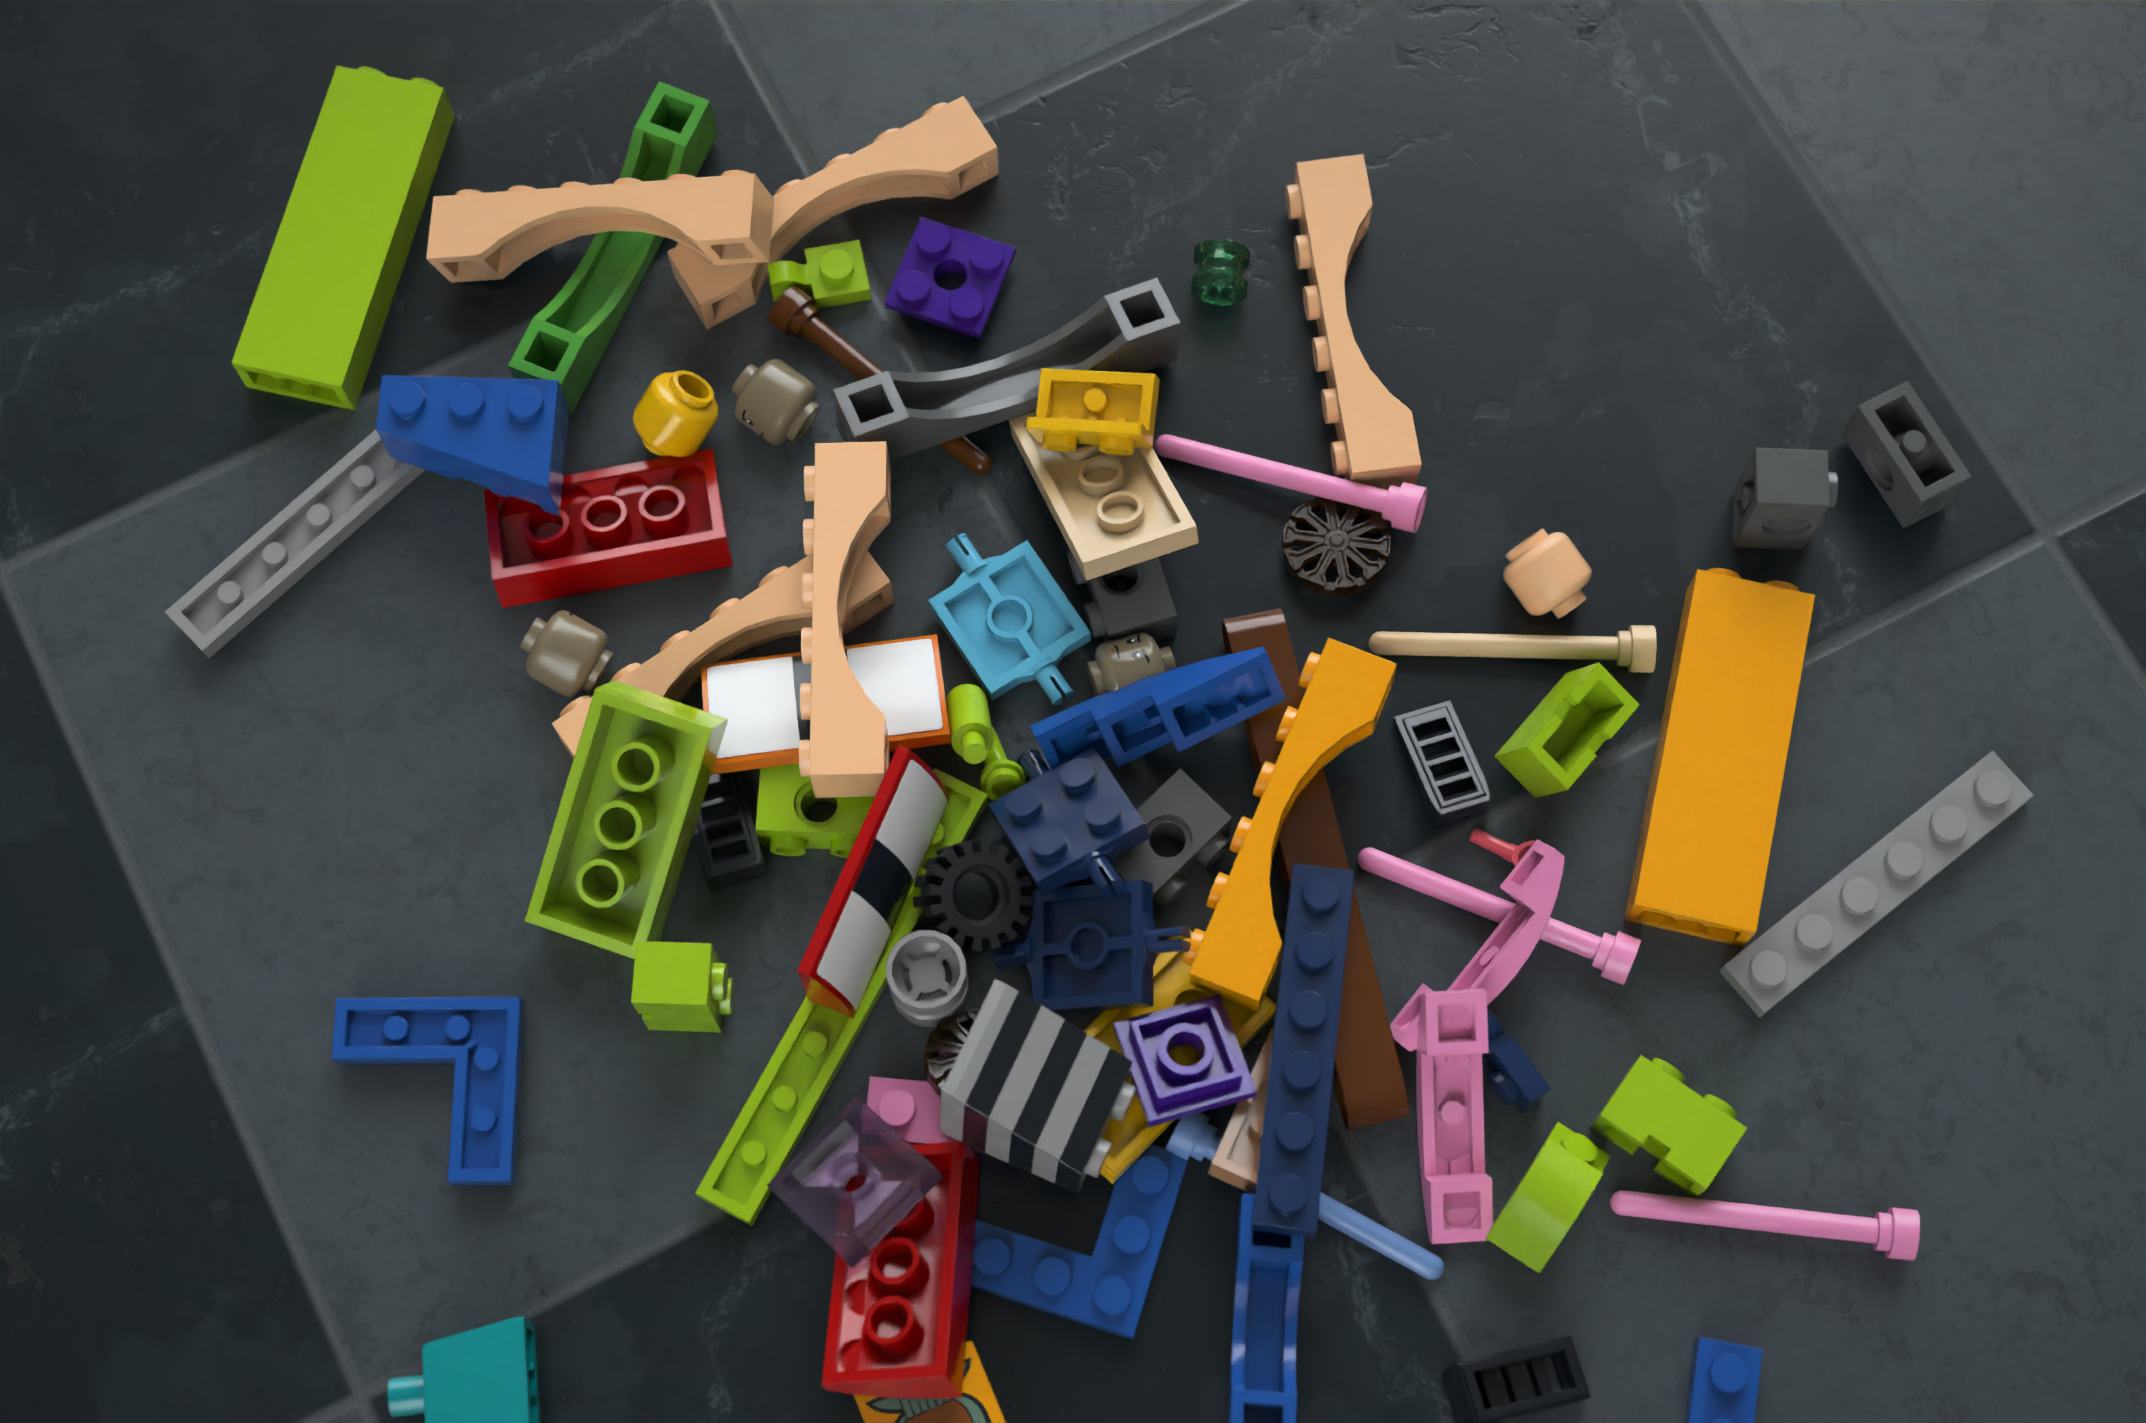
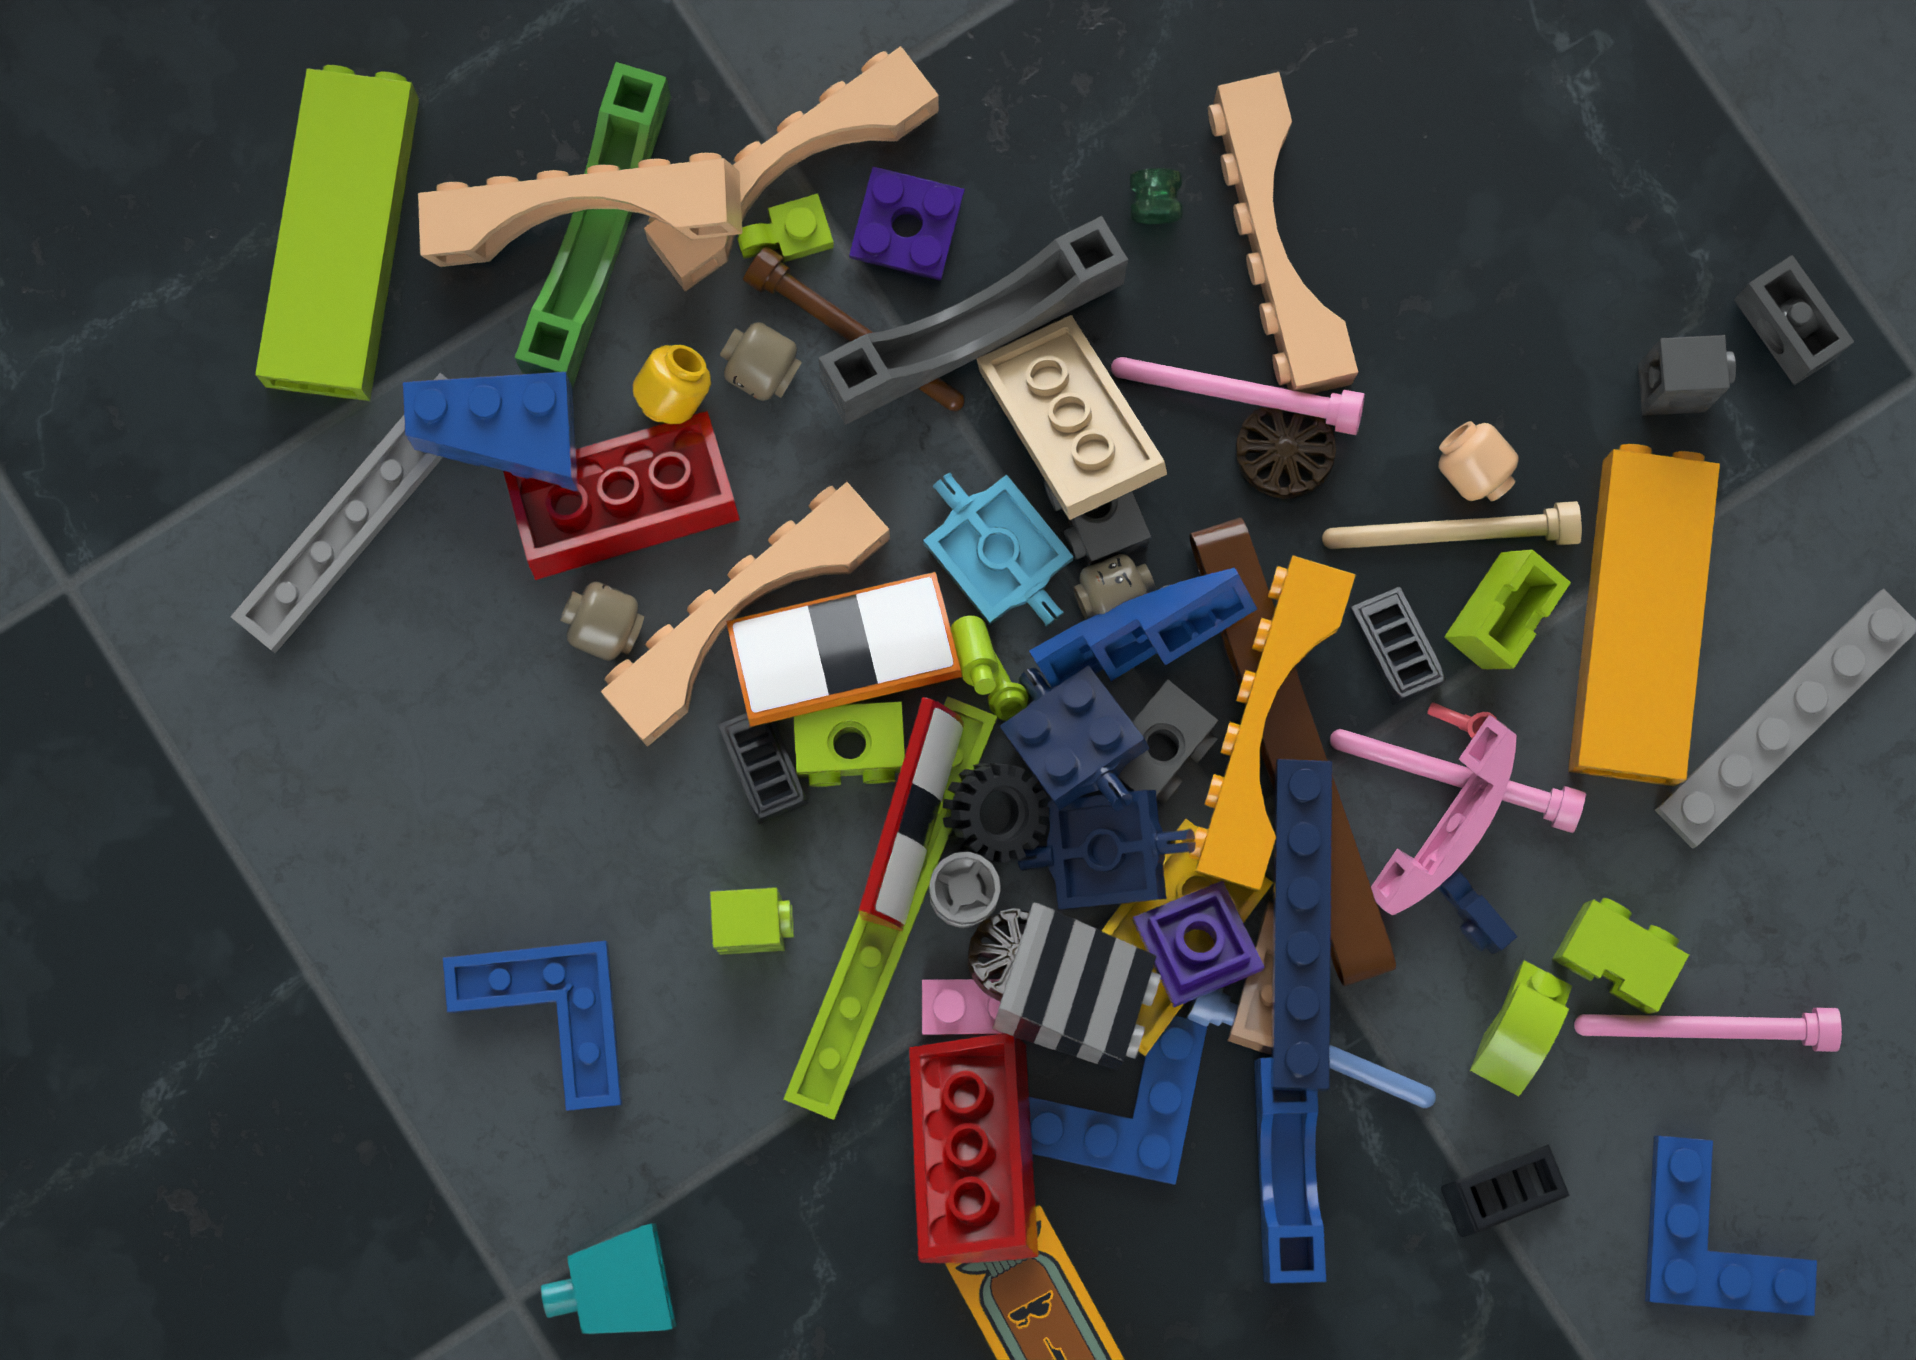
camera: 10 degrees left, 10 degrees up
lime brick [525,680,728,959] -> none
clear purple piece [767,1097,943,1268] -> none
light nougat arch [799,441,891,798] -> none
yellow bracket [1026,368,1160,456] -> none
bright pink slope [1416,989,1493,1244] -> none

